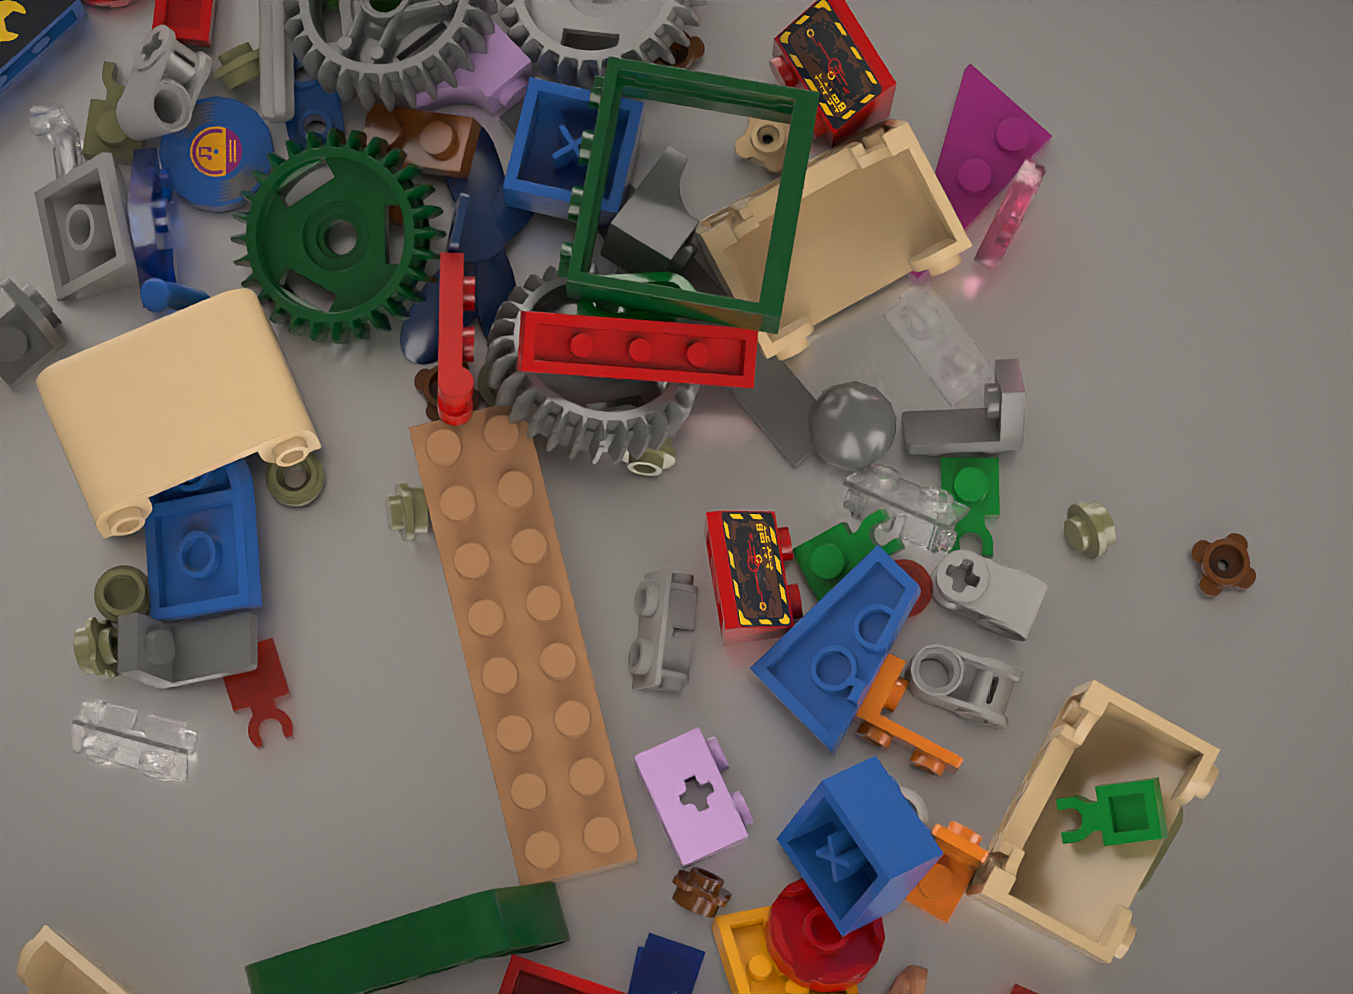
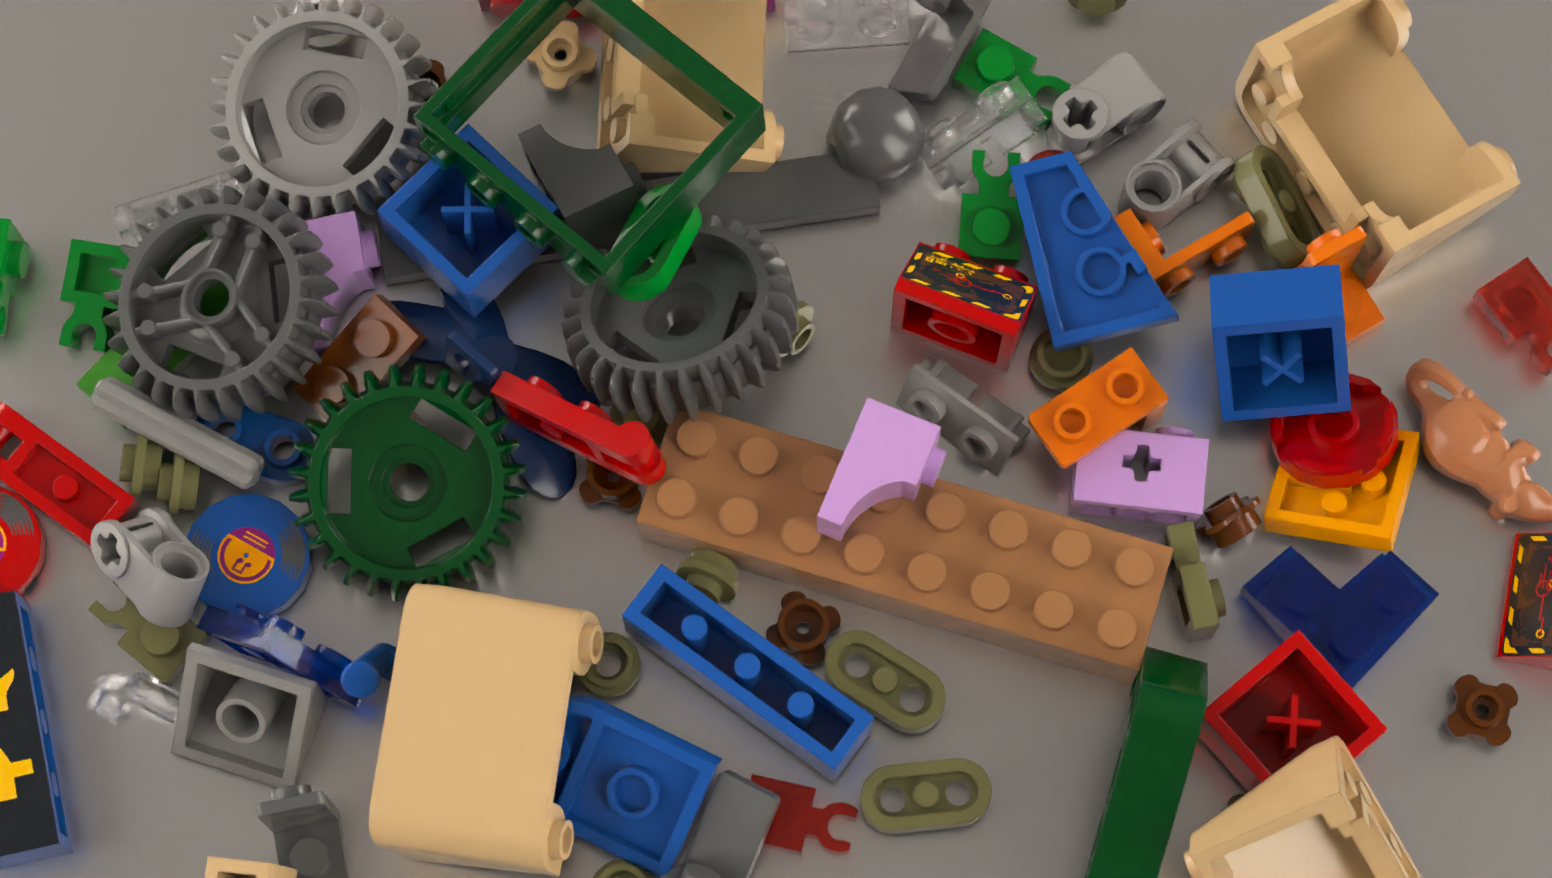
camera: 55 degrees left, 5 degrees down
red plate [517,311,758,388] -> none
green plate [1056,777,1168,846] -> none
none -> olive plate [119,433,163,497]
none -> blue brick [622,563,874,783]
none -> reddish brown plate [766,591,841,666]
none -> lavender arch [816,397,947,541]
none -> olive plate [825,630,945,734]
none -> olive plate [860,758,992,834]
none -> orange bracket [1028,347,1169,469]
none -> olive plate [1029,330,1093,391]
none -> olive plate [1162,520,1226,643]
none -> olive plate [1232,145,1321,268]

